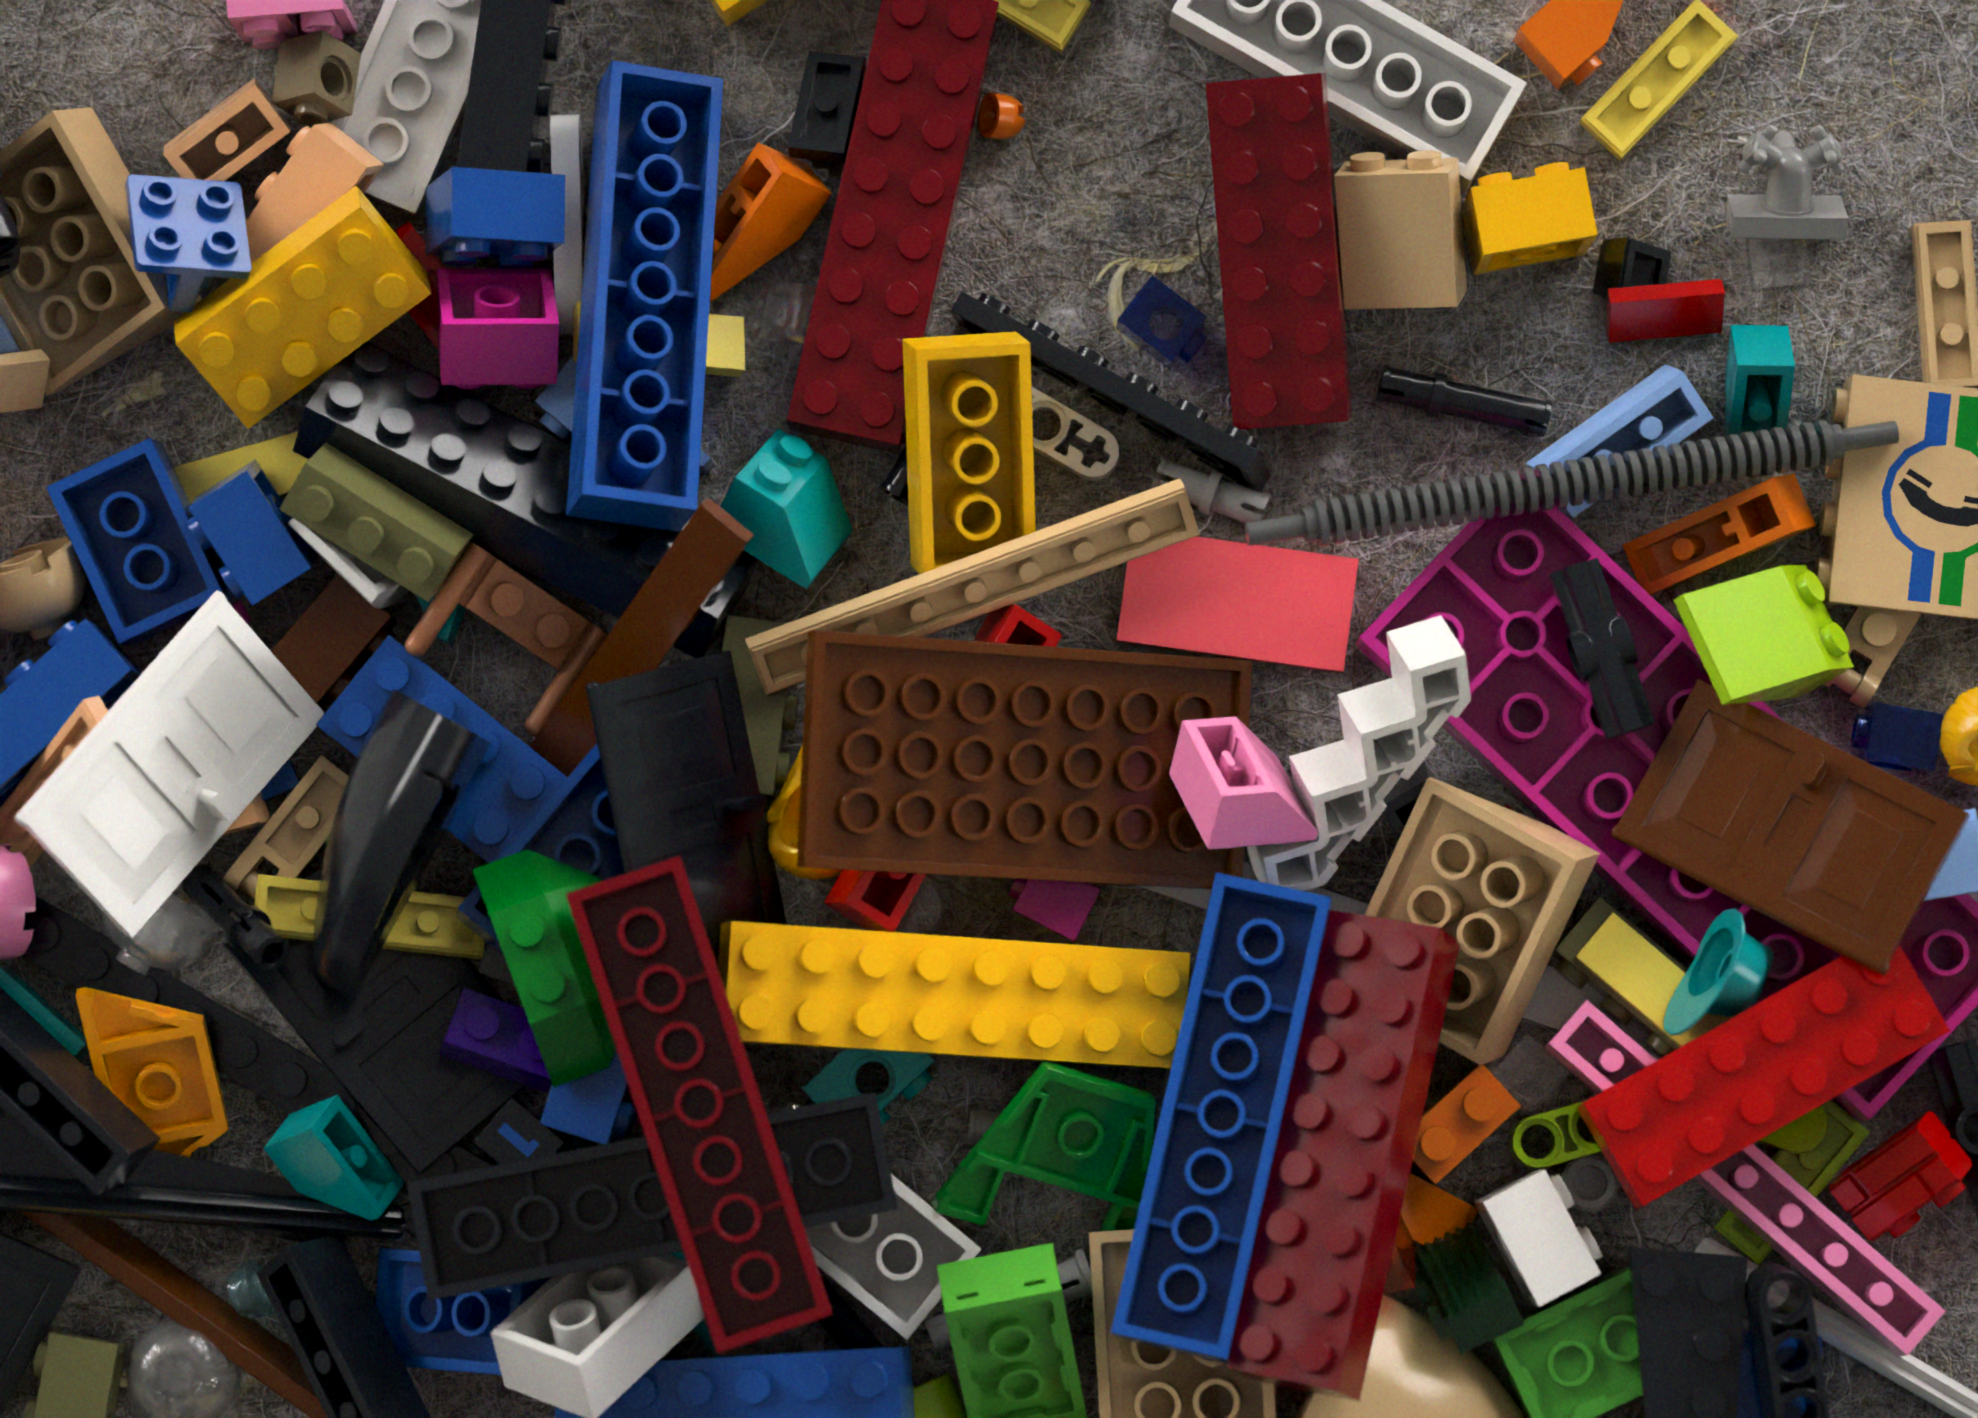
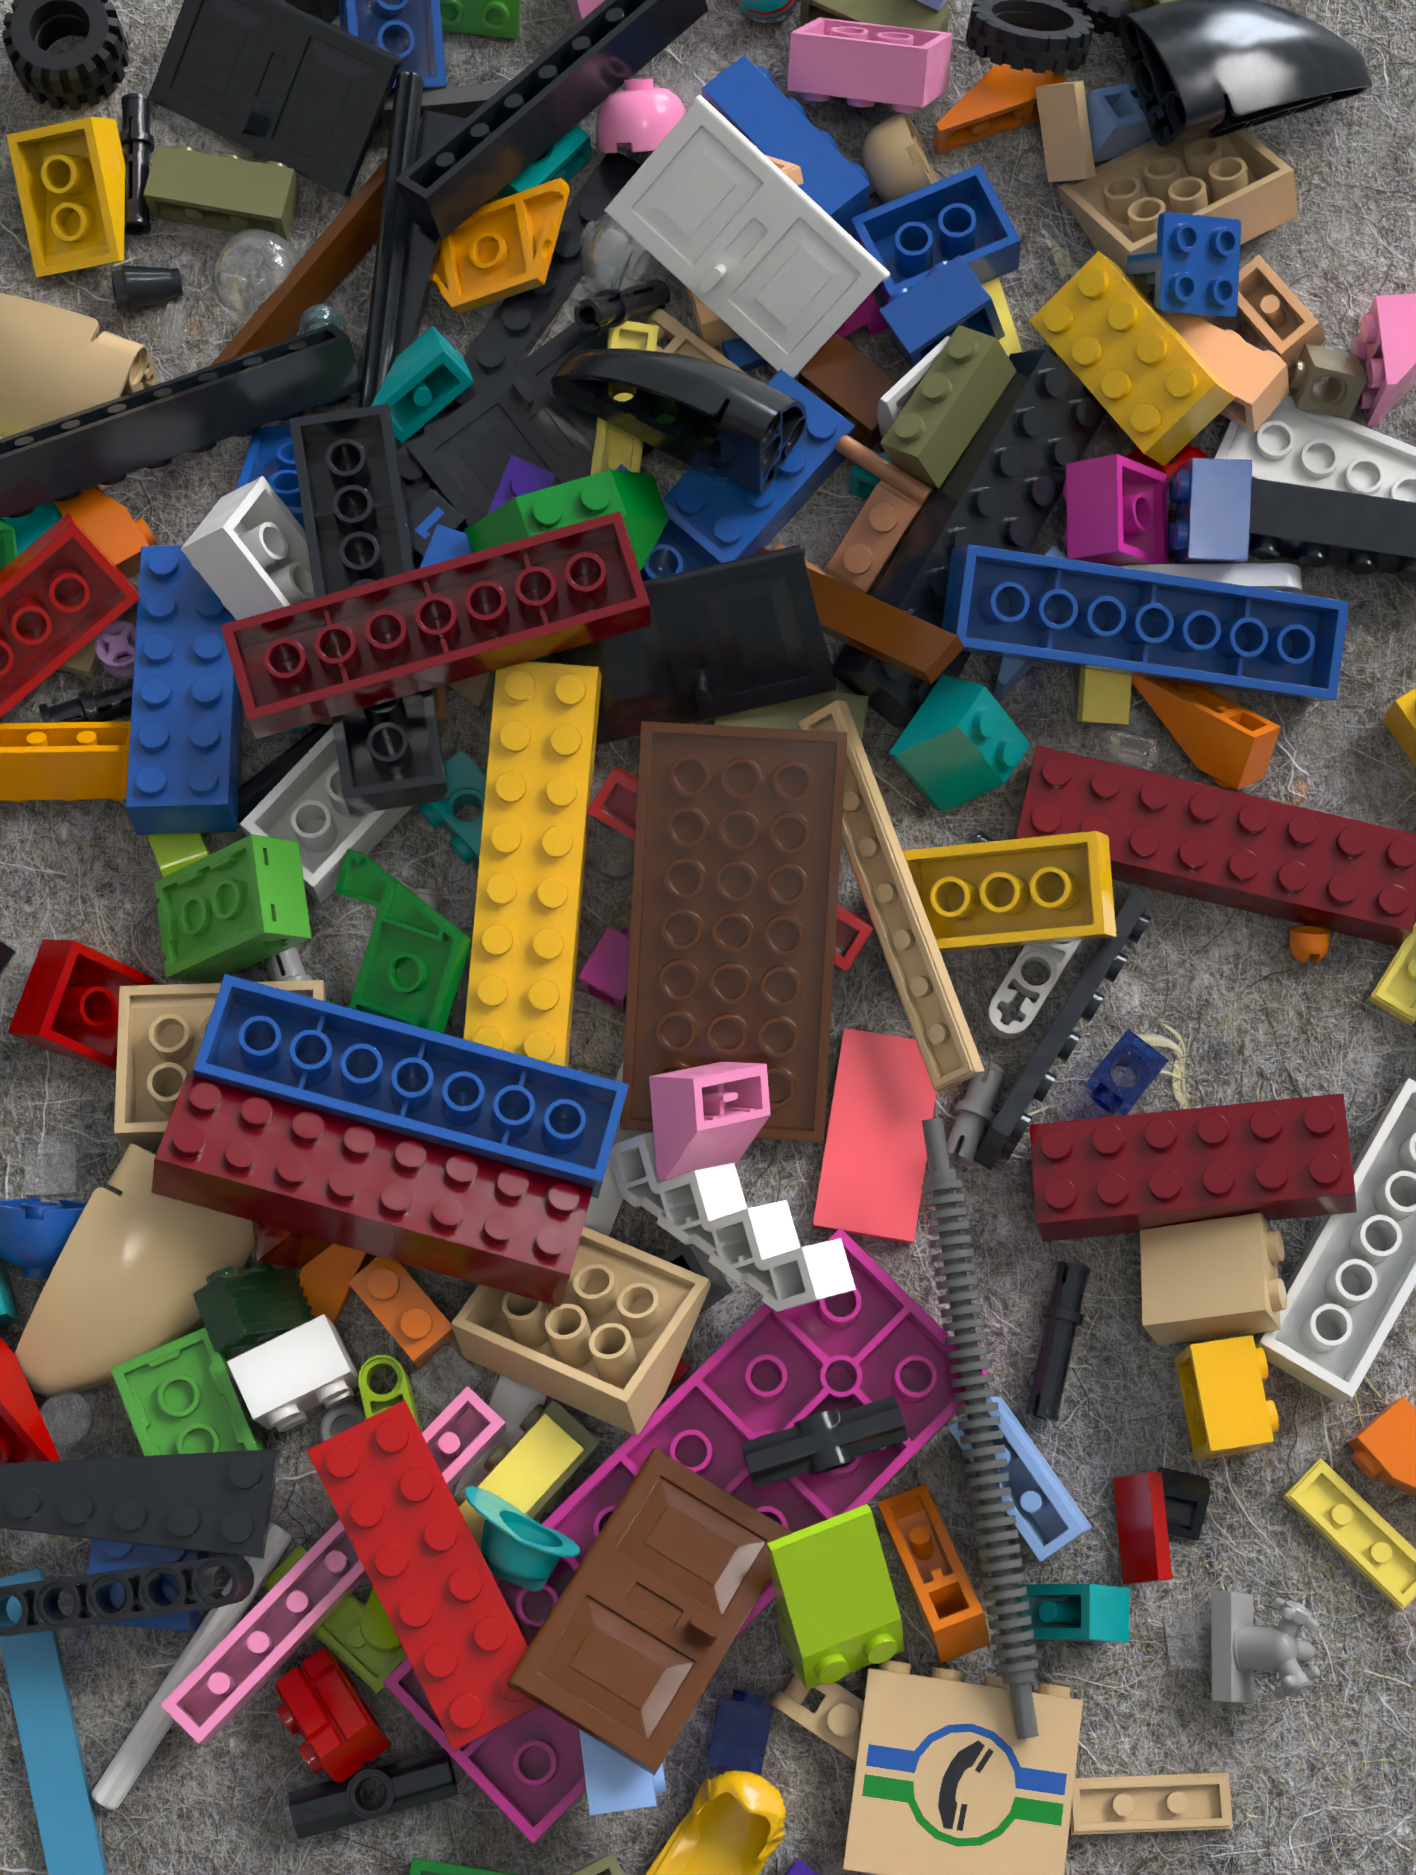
camera: 90 degrees right, 10 degrees down
black hinge [788,51,866,170] -> none

